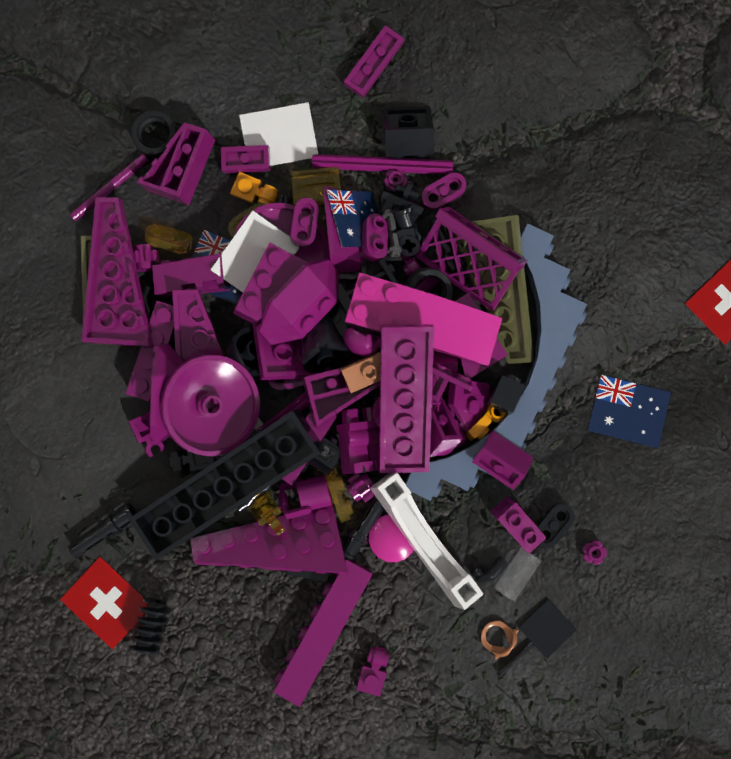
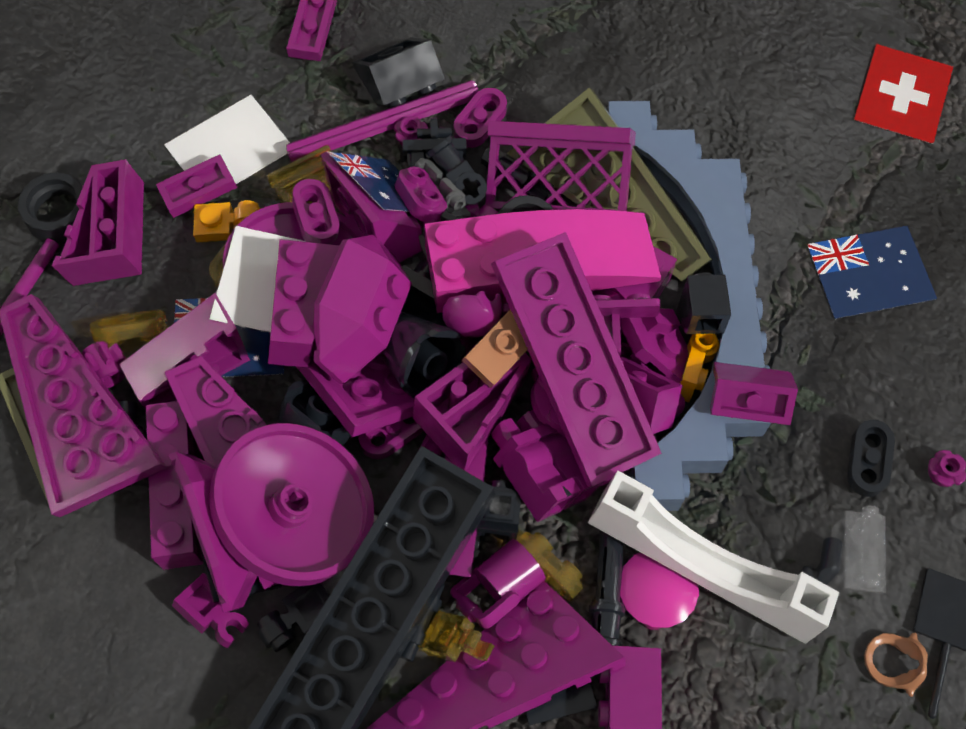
camera: 30 degrees left, 20 degrees down
magenta gear [346,473,375,502] -> none
magenta bracket [490,496,546,553] -> none

